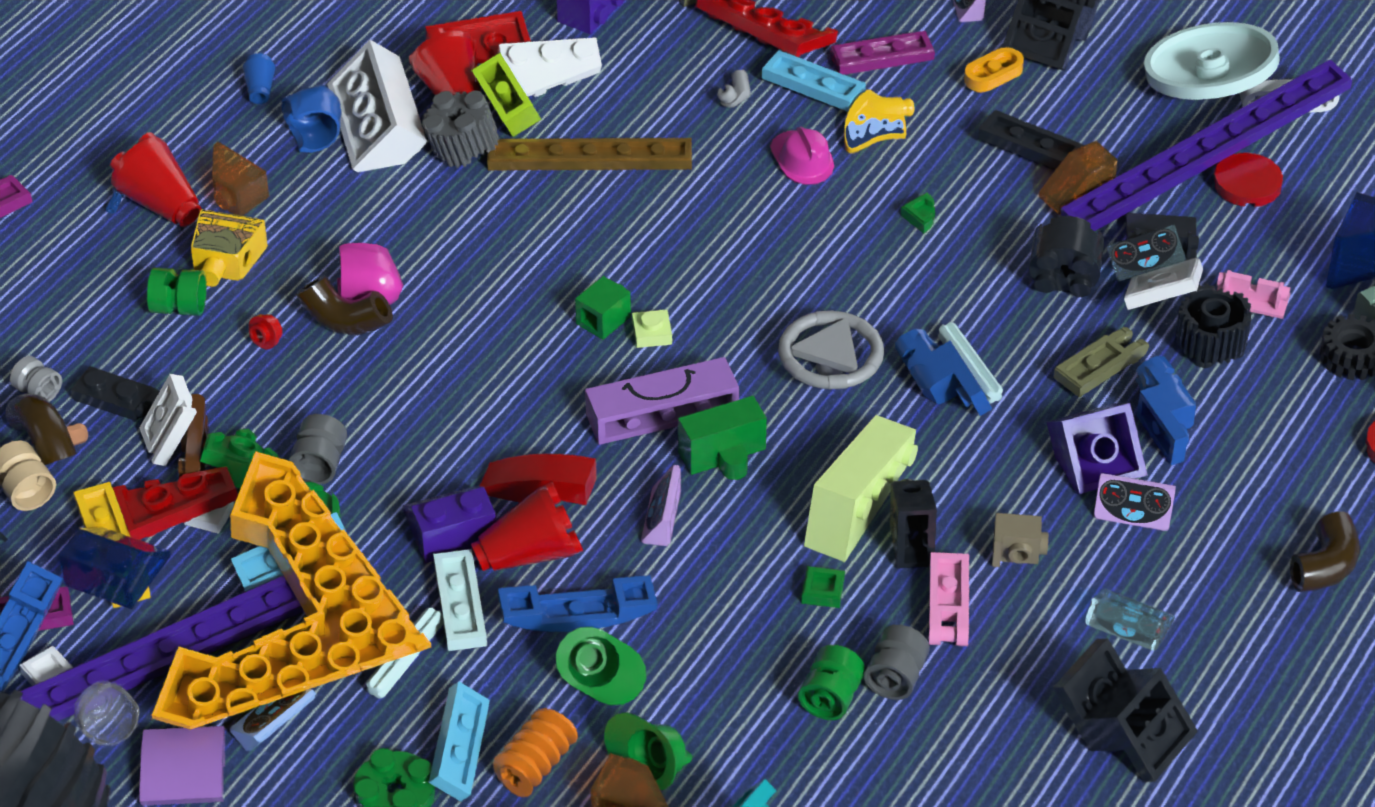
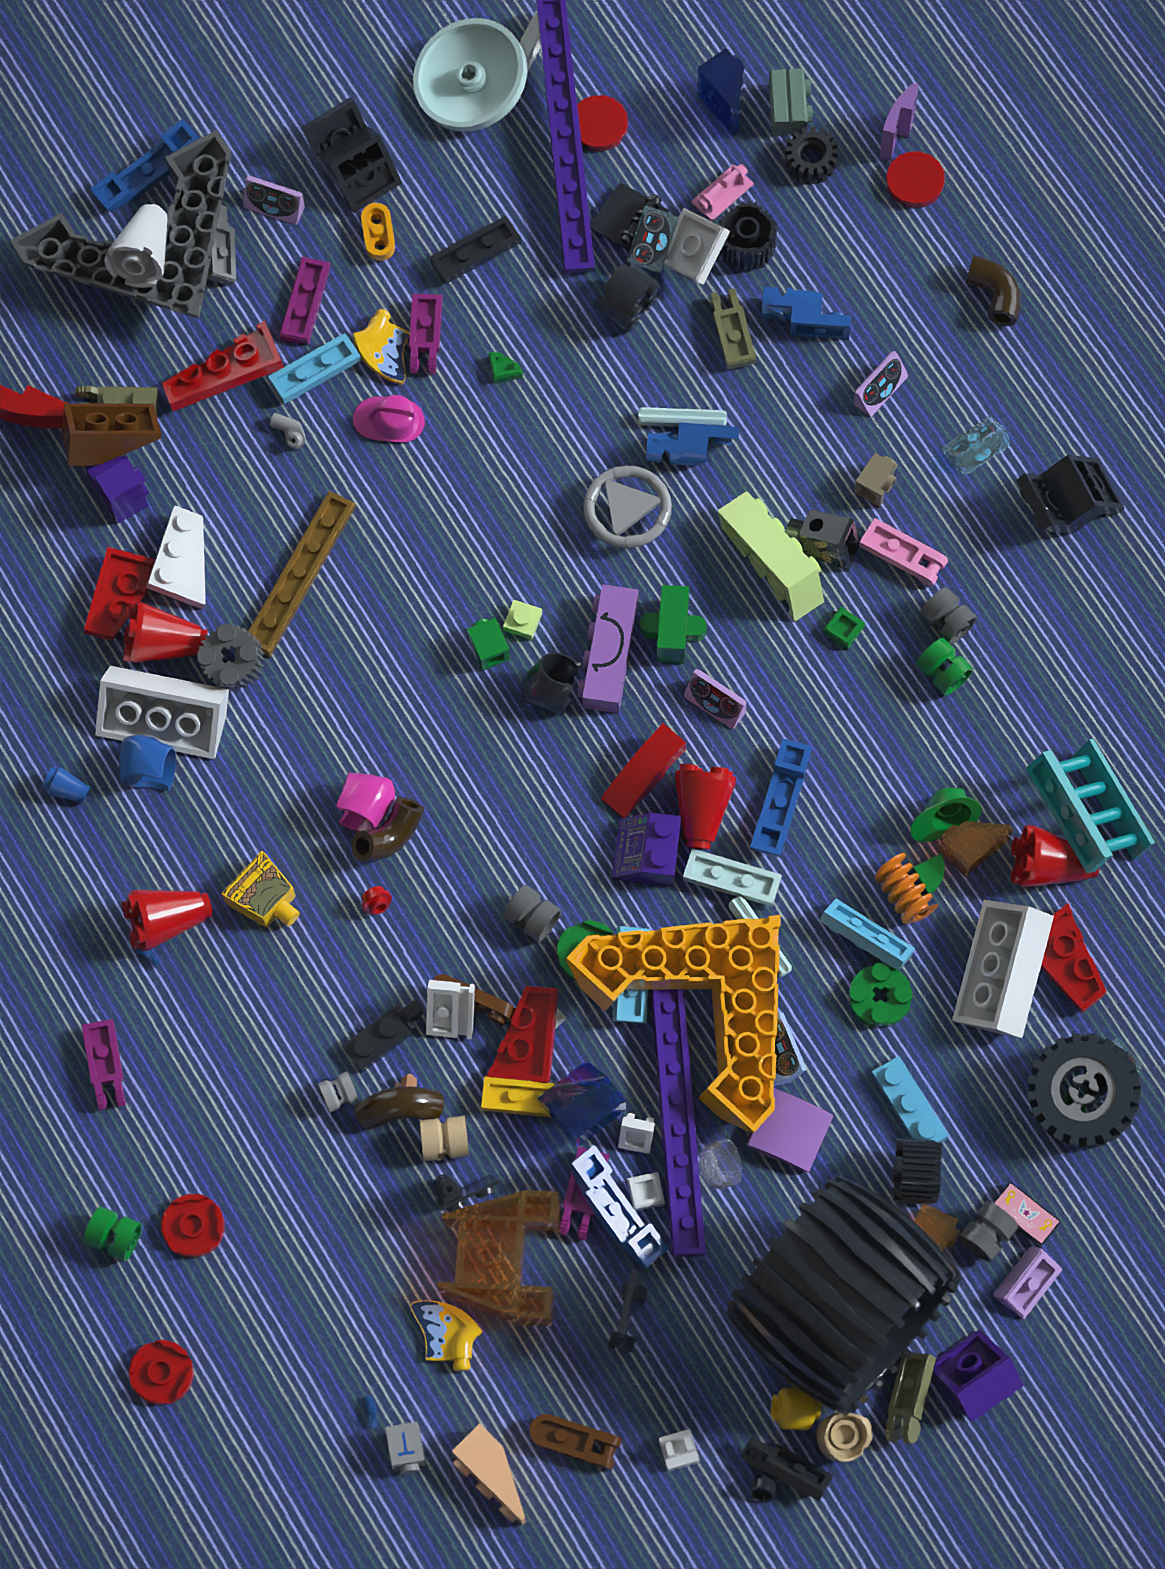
camera: 60 degrees left, 25 degrees up
green wheel [147,267,207,316] -> none
green plate [200,429,279,489] -> none
clear orange slope [212,142,269,216] -> none
lime brick [472,53,542,137] -> none
green piece [556,626,646,705] -> none
clear orange slope [1039,141,1118,216] -> none
dark purple slope [1047,403,1147,494] -> none
none -> magenta hinge [409,294,443,374]
none -> black piece [521,653,581,714]
none -> white tile [618,1113,655,1154]
none -> green tile [913,853,945,895]

